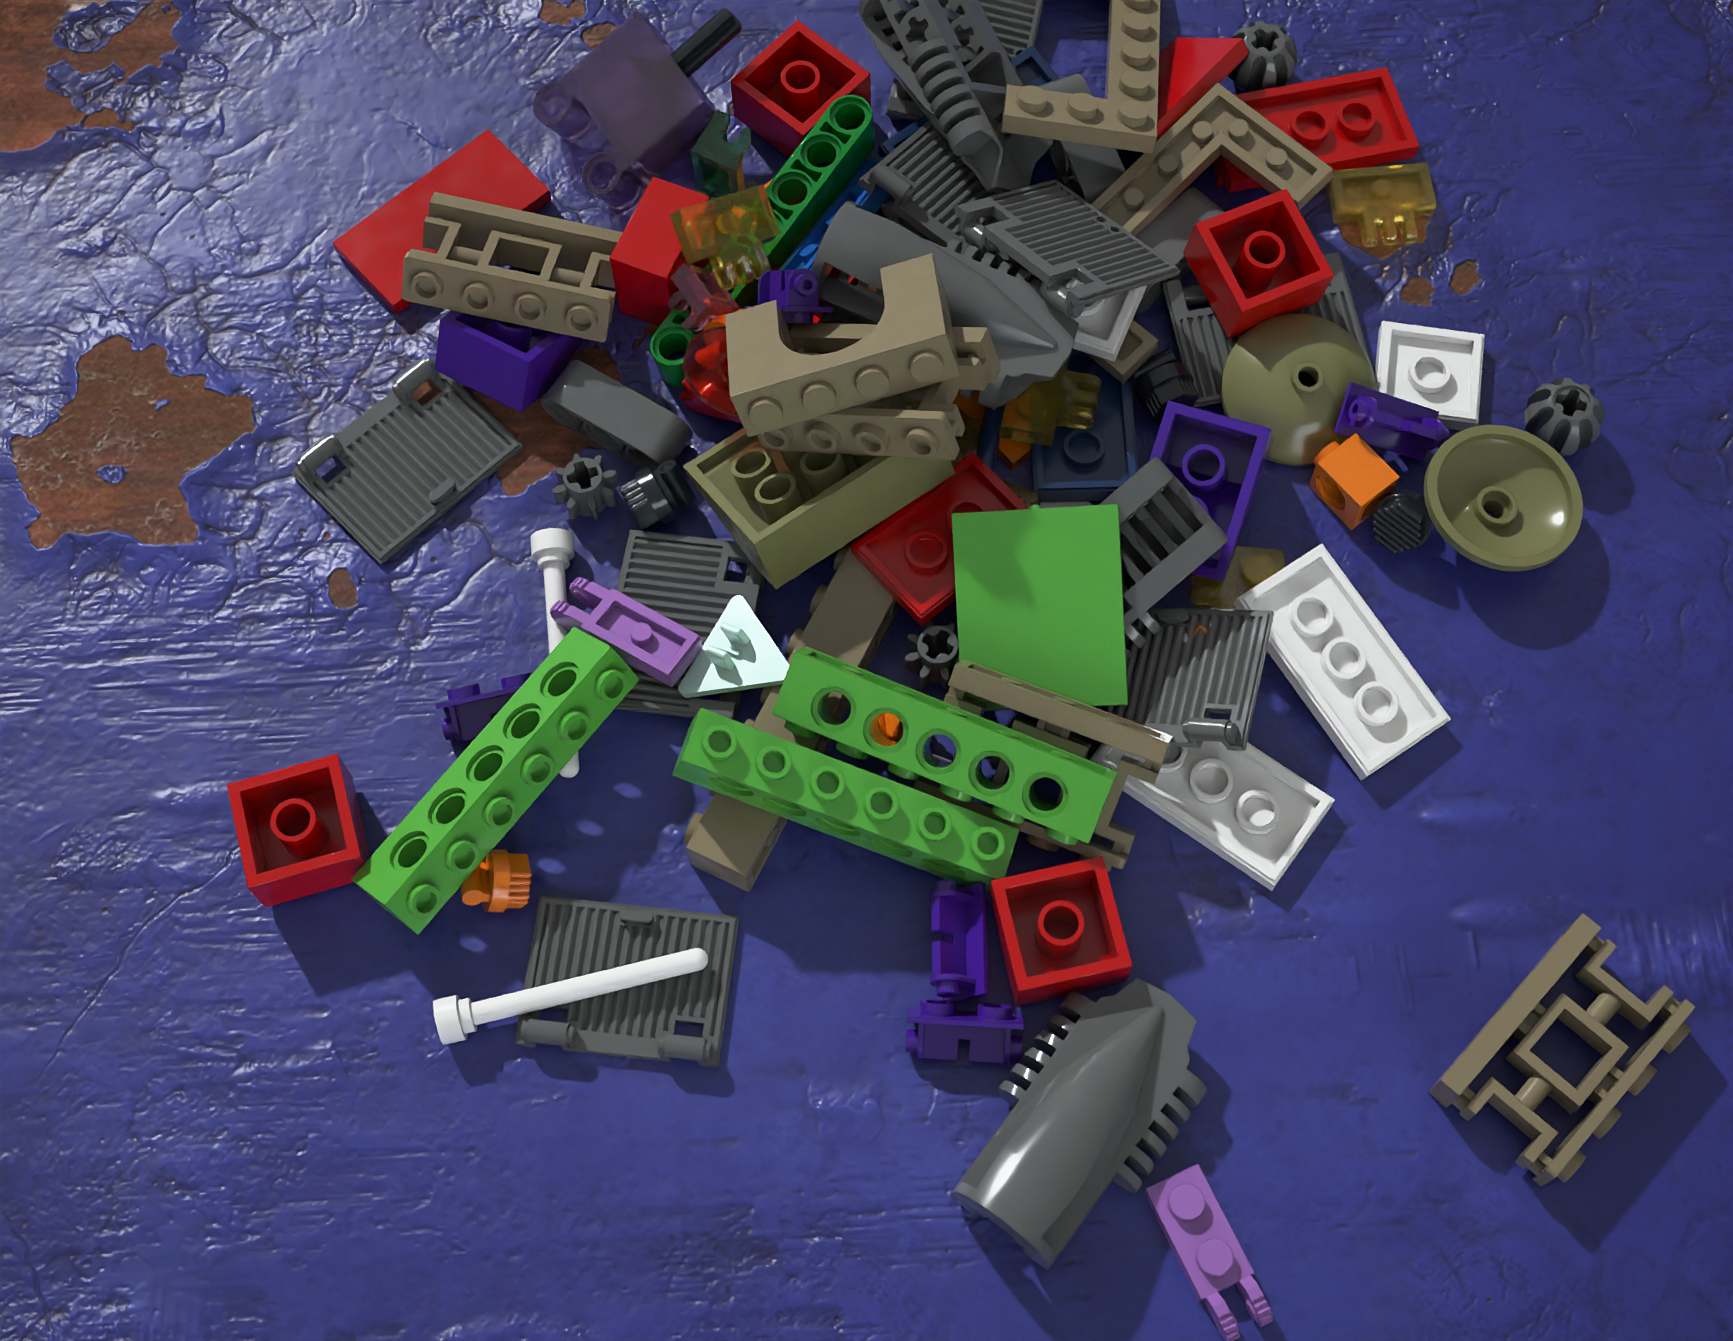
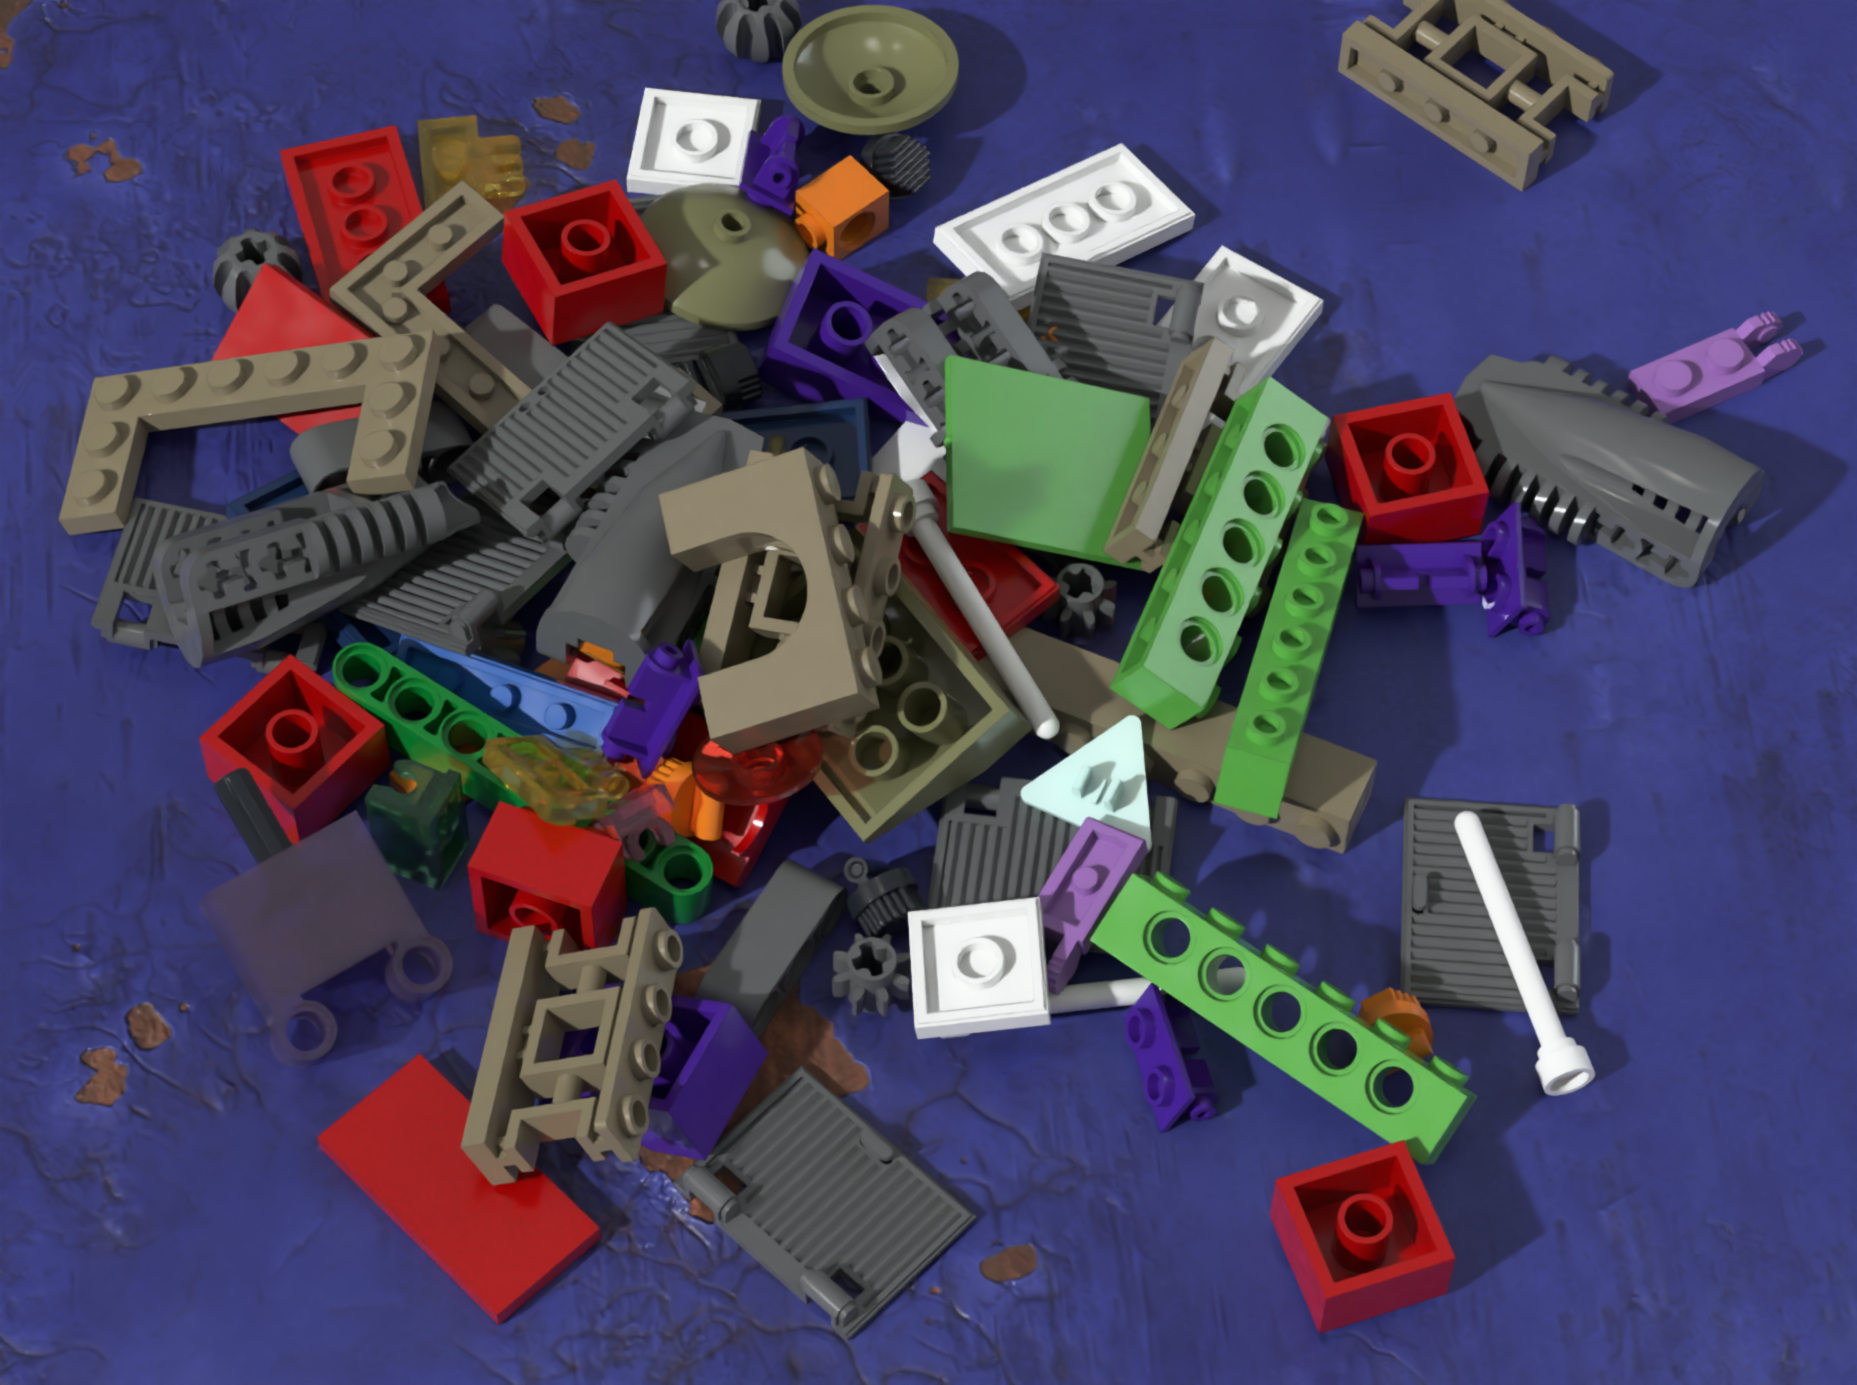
camera: 95 degrees left, 10 degrees down
none -> white piece [905,479,1060,739]
none -> white tile [908,897,1051,1039]

